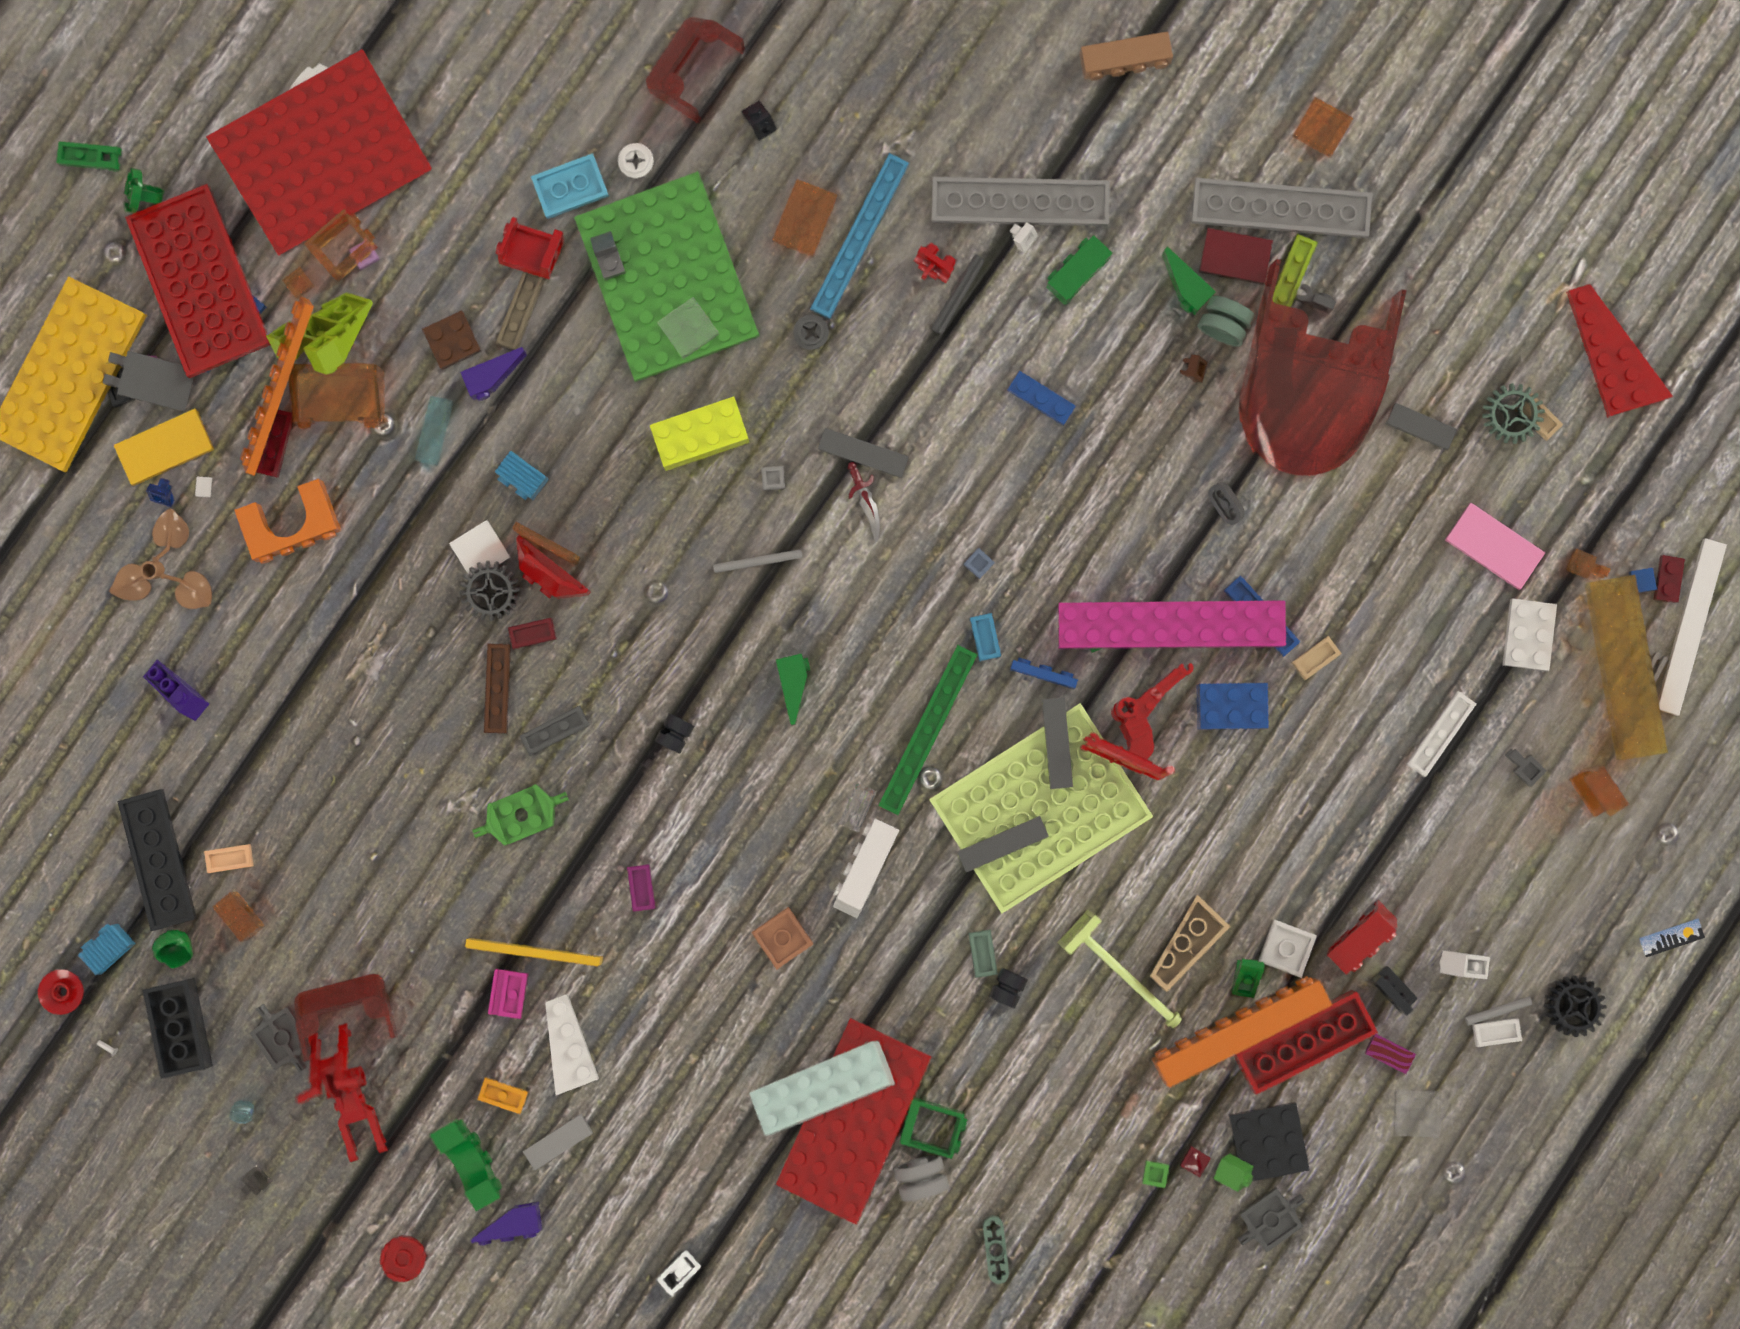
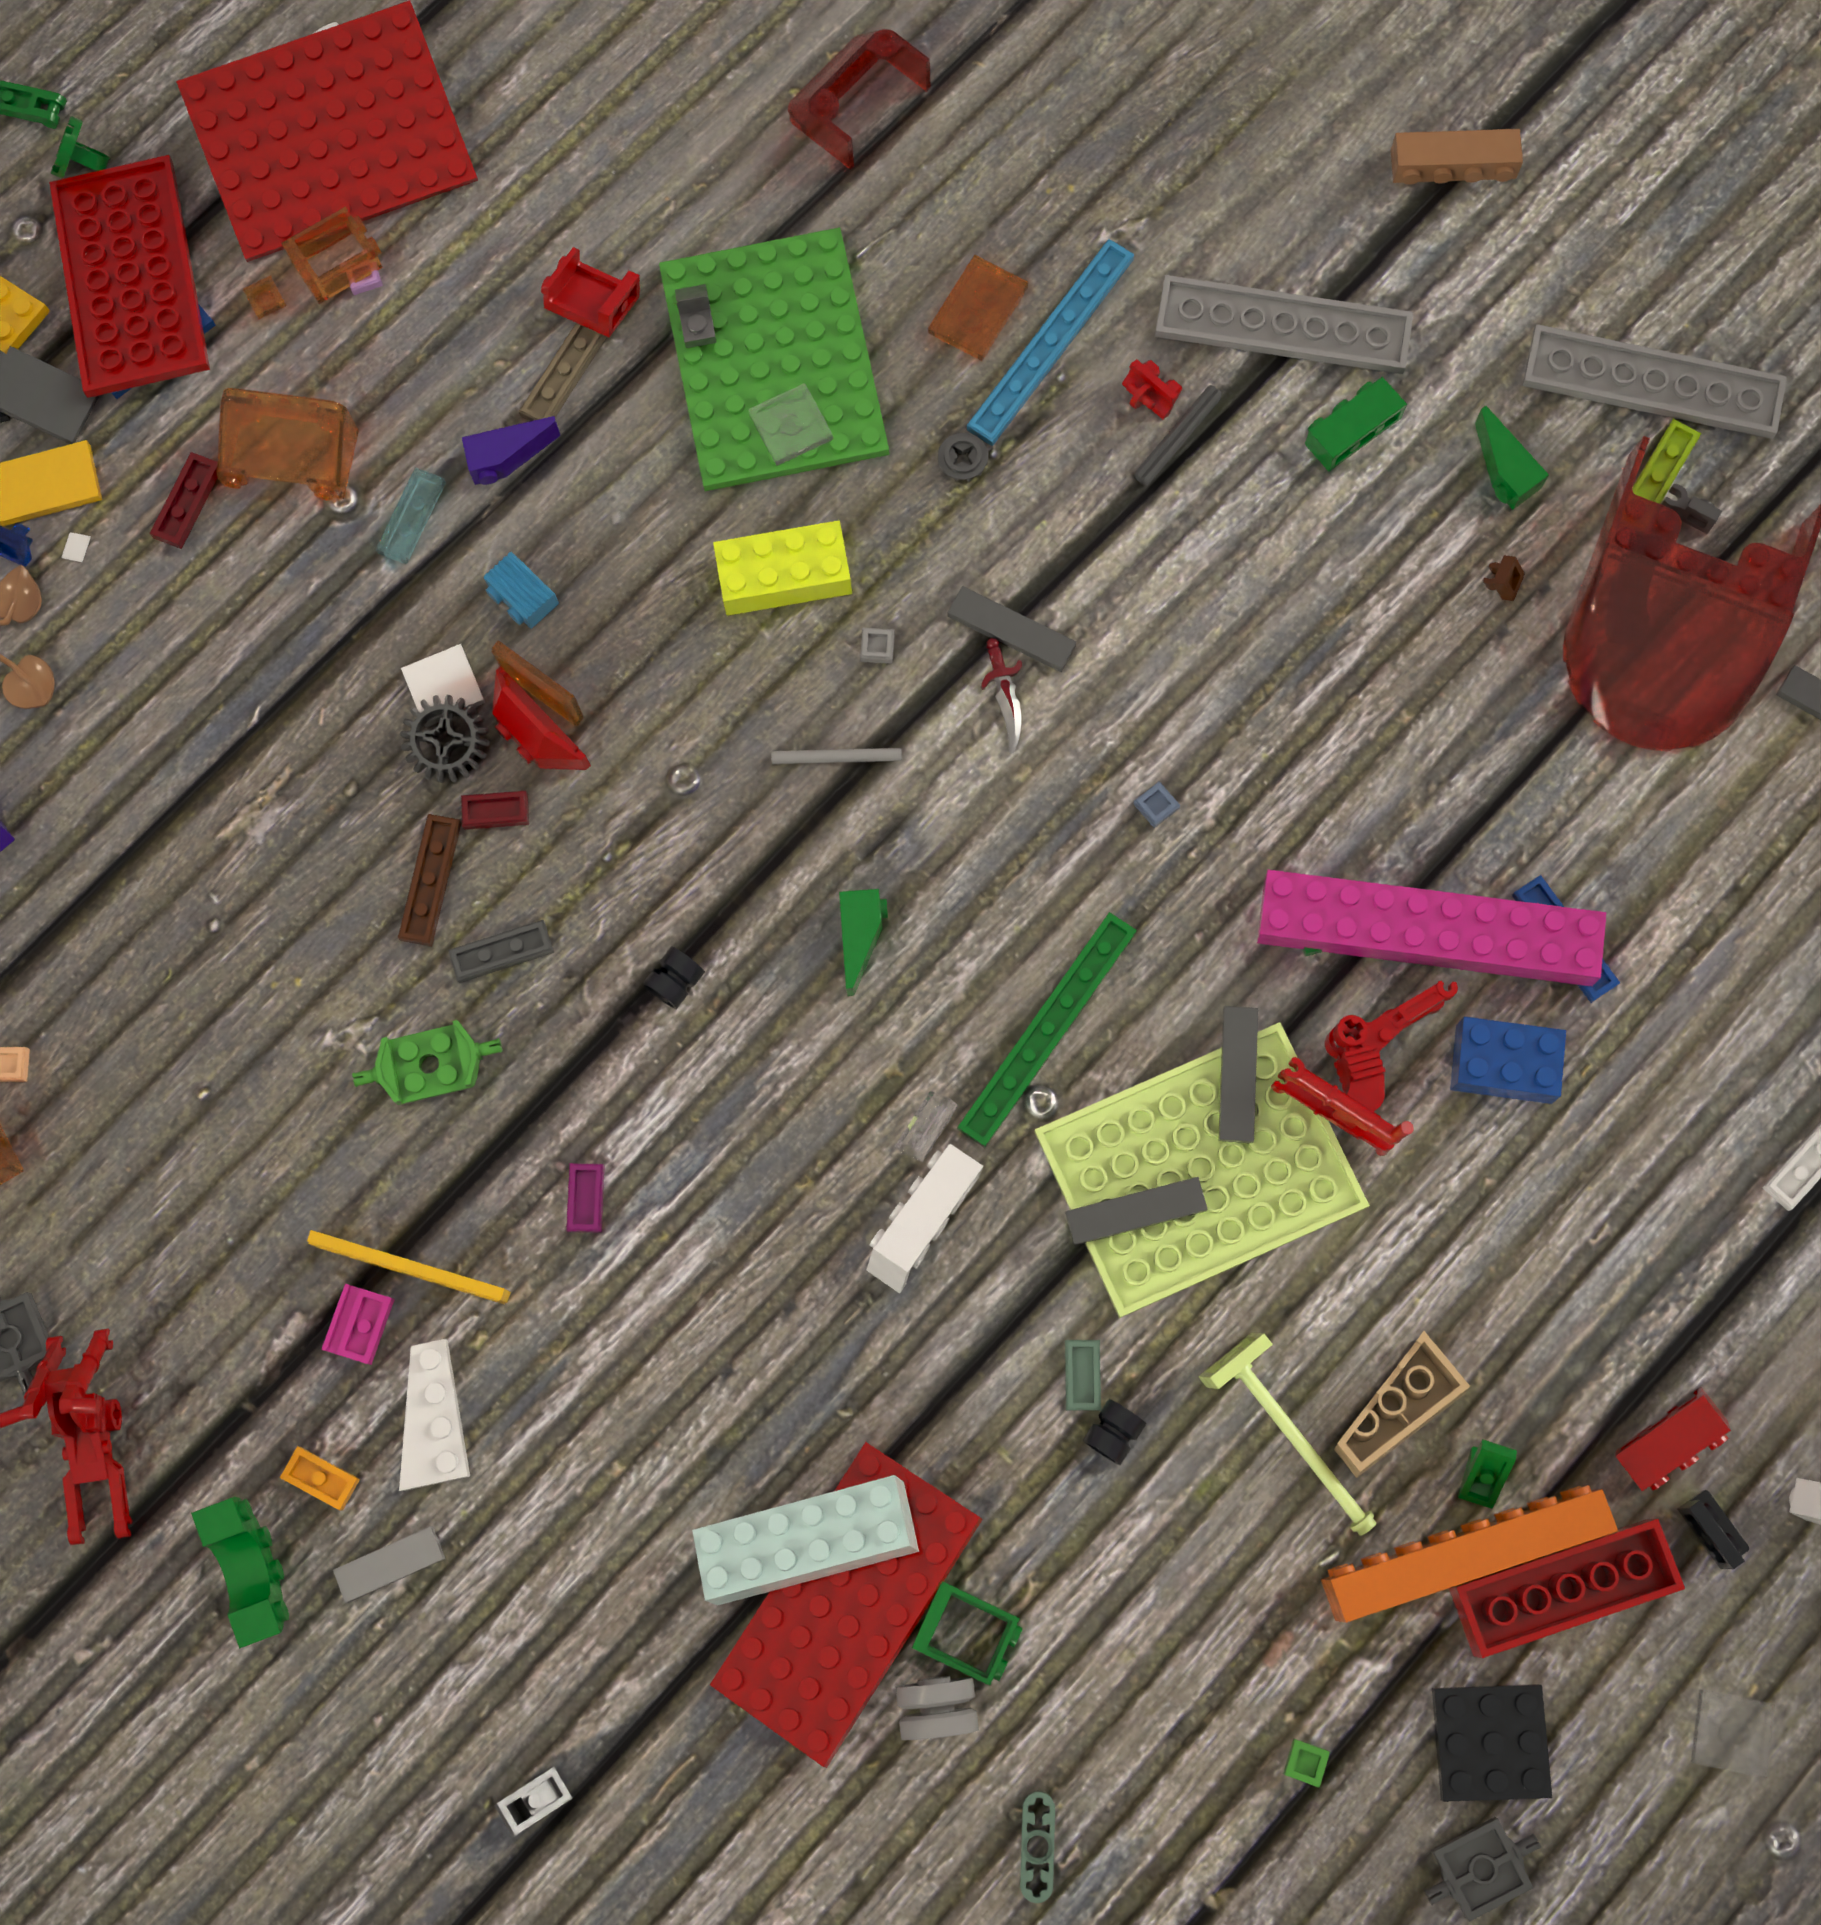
camera: 10 degrees right, 10 degrees down
orange arch [234,479,341,564] -> none
orange plate [240,296,314,476] -> none
lime wedge [266,293,373,375] -> none
clear red windscreen [294,974,398,1062] -> none
red tile [380,1235,426,1282] -> none
reddish brown plate [422,310,482,370] -> none
dark purple slope [471,1201,542,1245] -> none
medium azure plate [531,153,609,219] -> none
white gear [618,143,654,179] -> none
black bracket [741,100,777,140] -> none
nougat tile [751,907,814,970] -> none
dark azure tile [970,613,1001,662] -> none
blue plate [1007,371,1076,426] -> none
white tile [1010,222,1038,253] -> none
blue plate [1010,658,1078,689] -> none
dark red tile [1180,1146,1211,1178] -> none
sand green wheel [1197,296,1255,347] -> none
dark red tile [1199,228,1273,285] -> none
dark grey plate [1208,482,1245,525] -> none
bright green brick [1214,1154,1254,1192] -> none
white tile [1258,919,1317,978] -> none
tan tile [1291,636,1342,680] -> none
clear orange tile [1292,97,1353,158] -> none
tile [1364,1034,1416,1074] -> none

